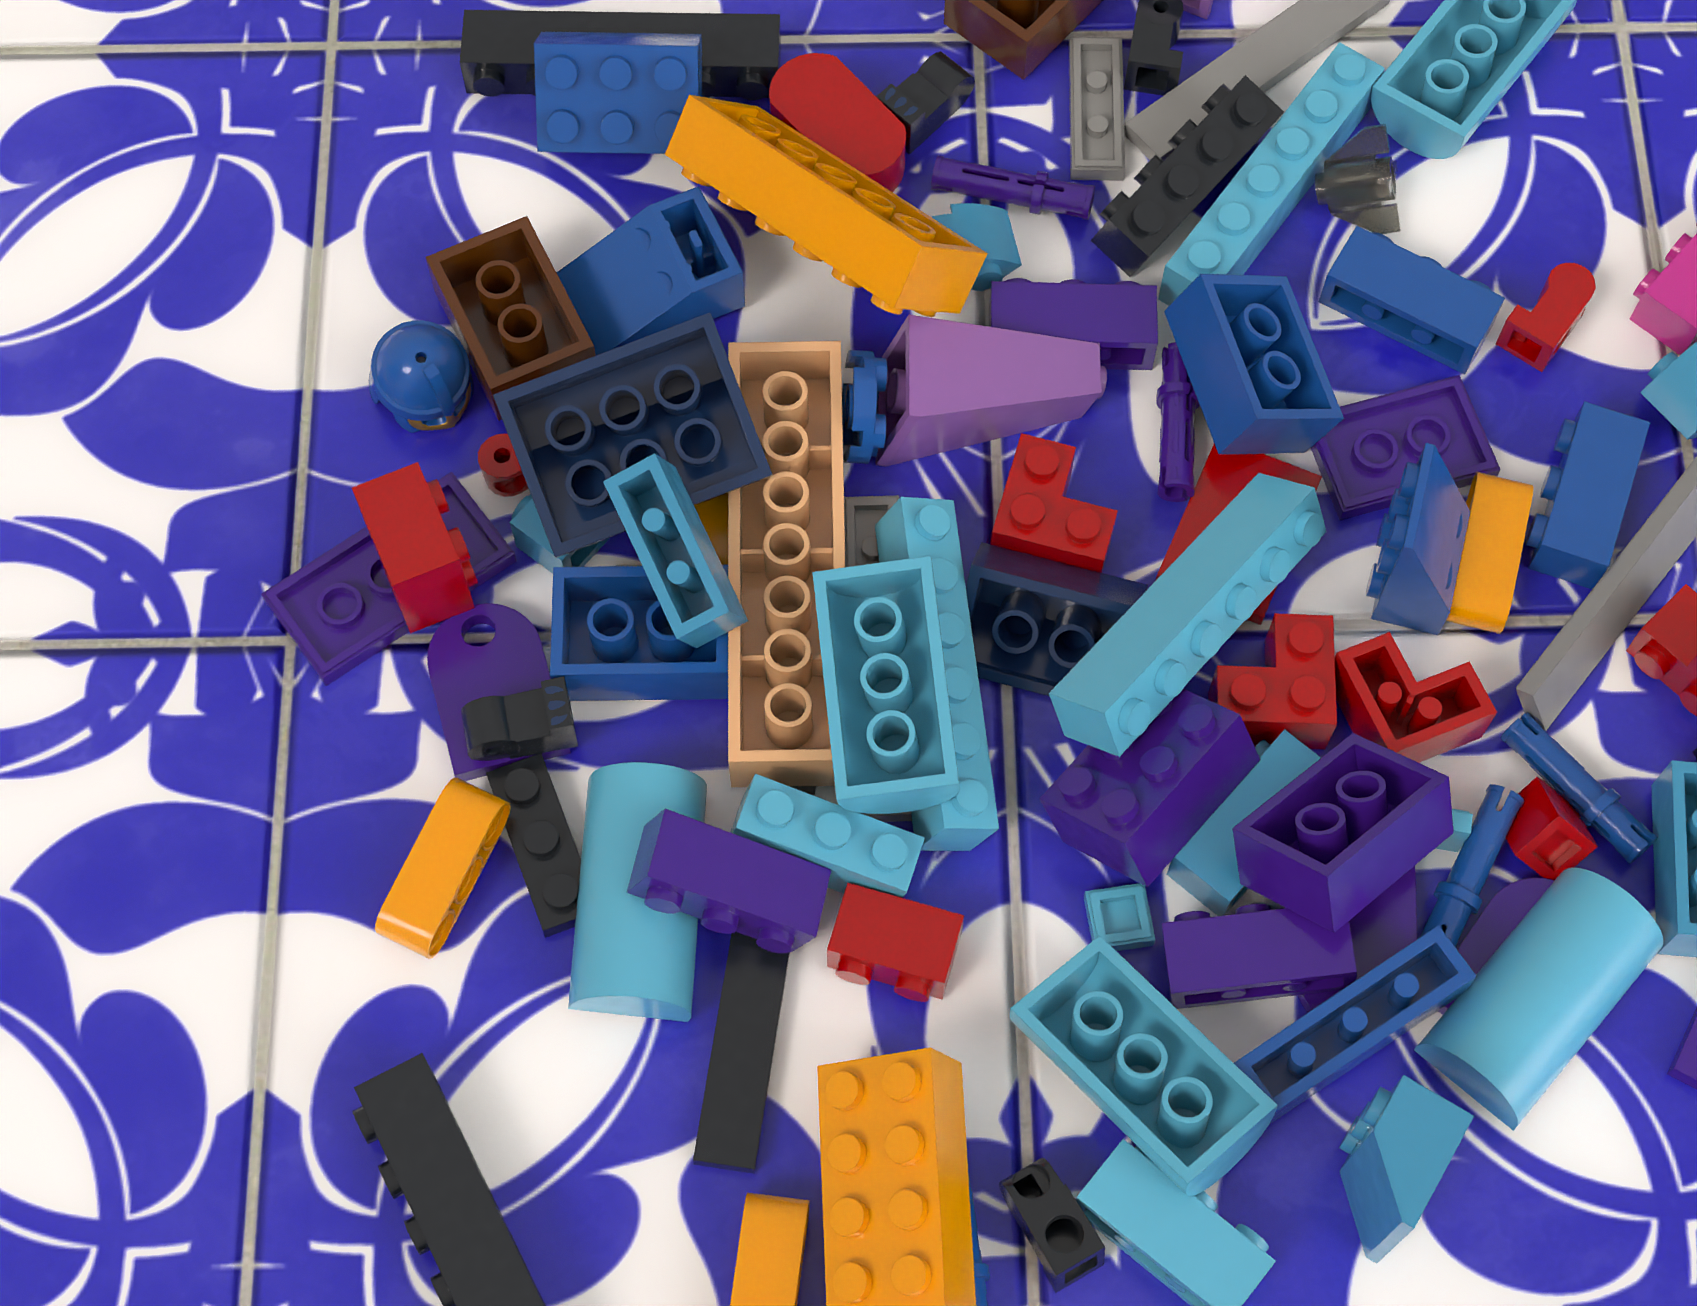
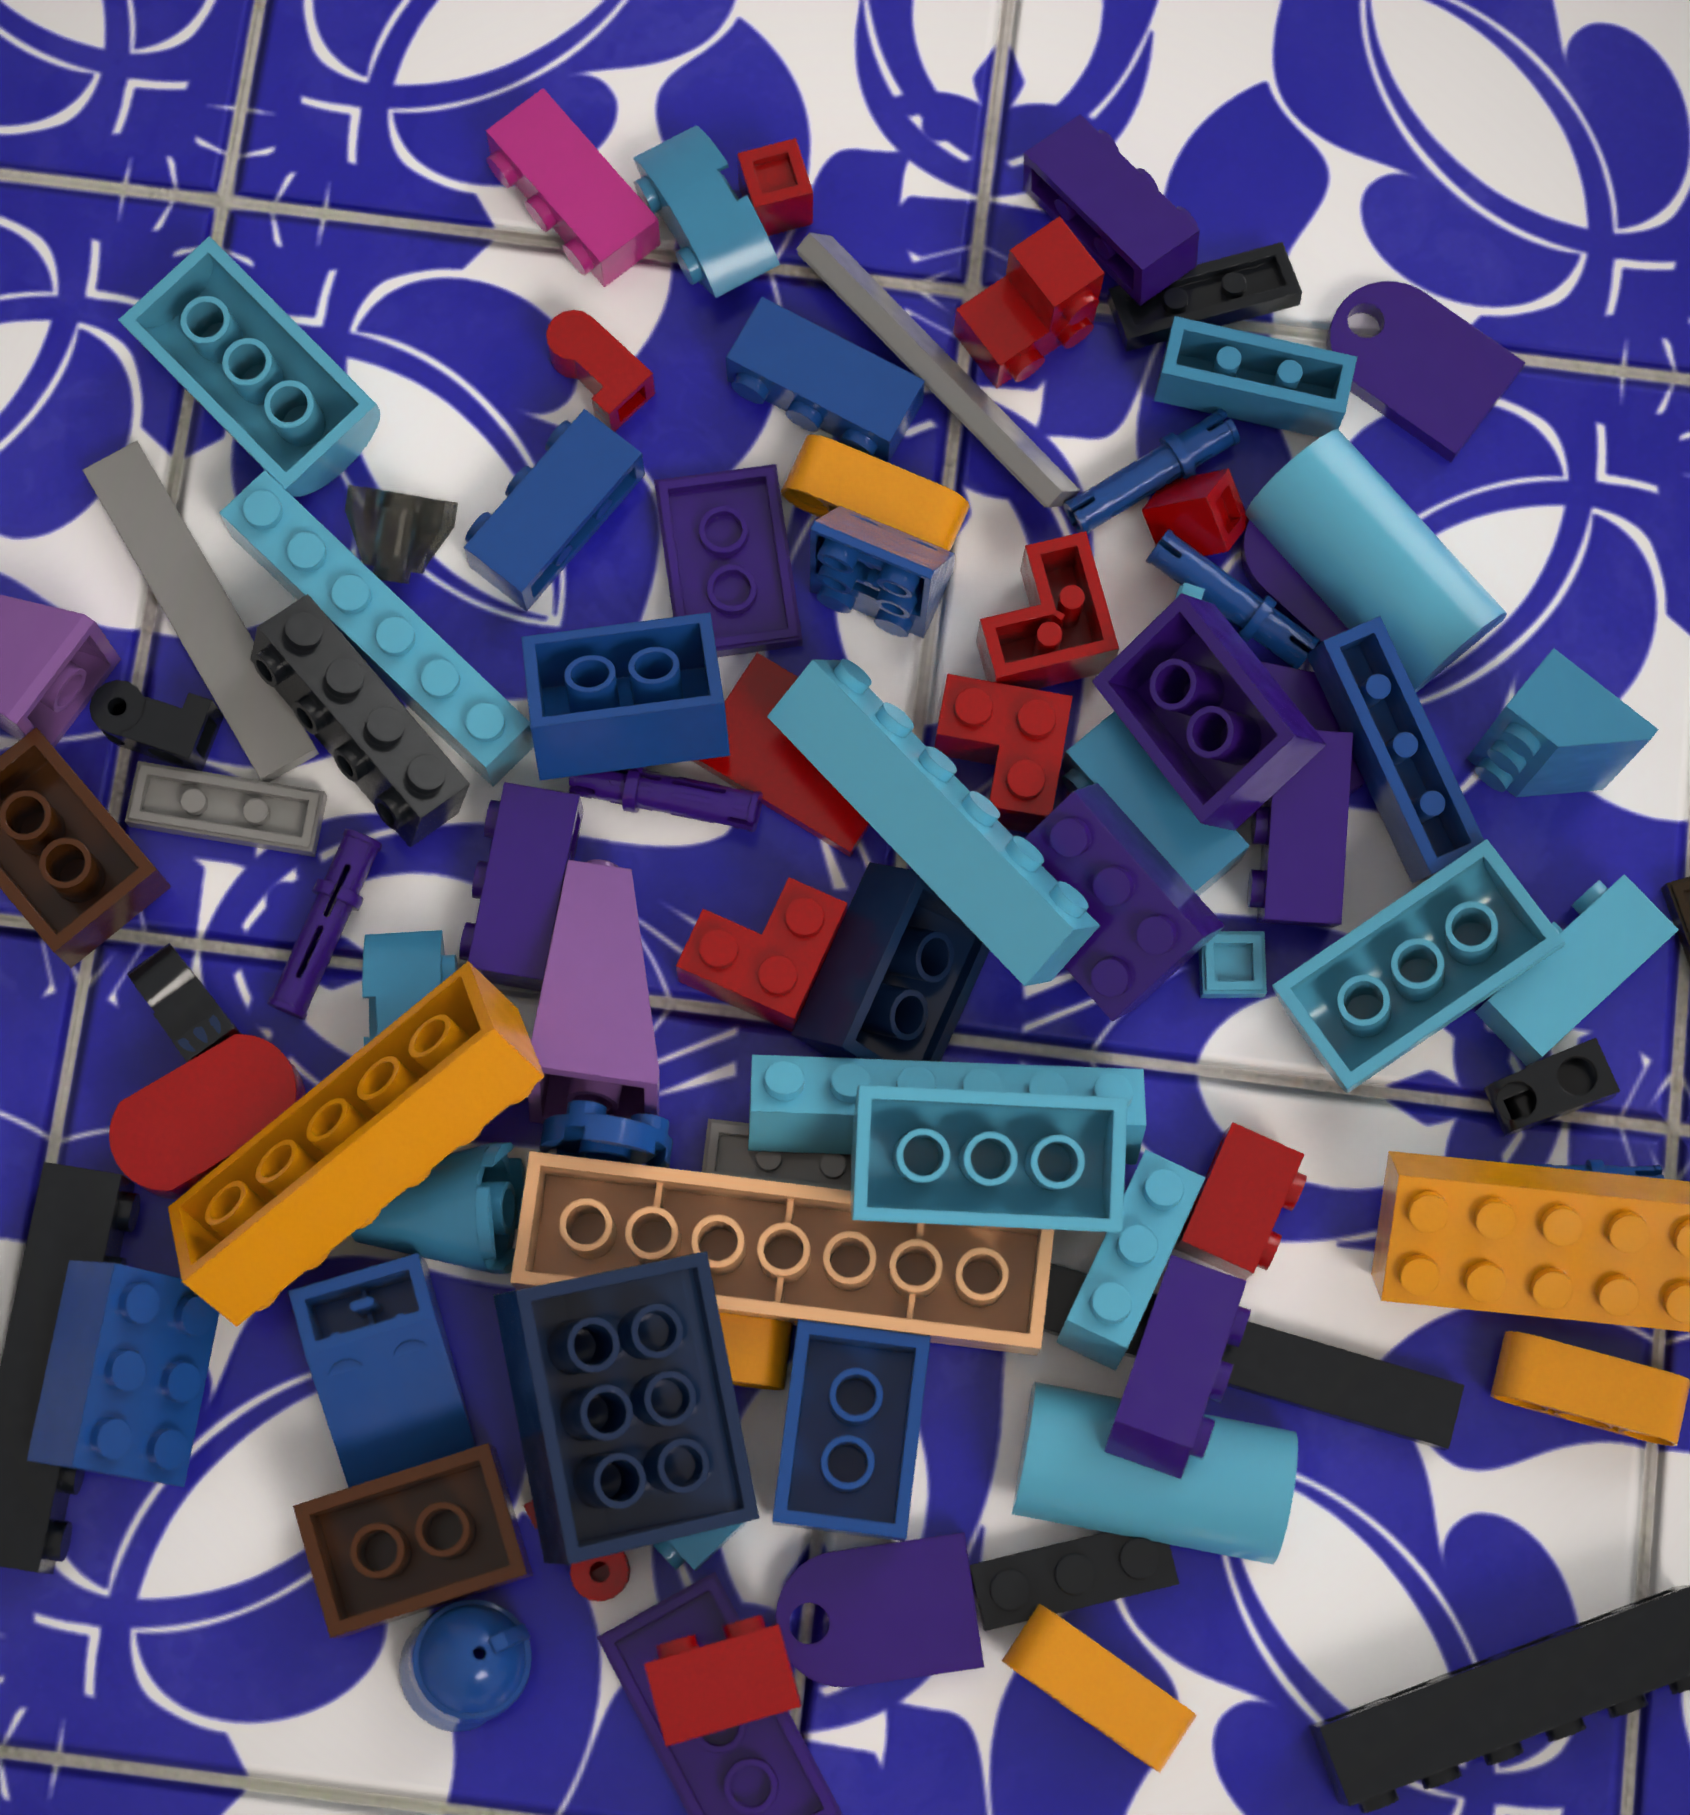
camera: 85 degrees left, 10 degrees up
black leg [461,676,578,761] -> none
dark azure brick [603,453,748,648] -> none
none -> dark azure cone [351,1142,526,1274]

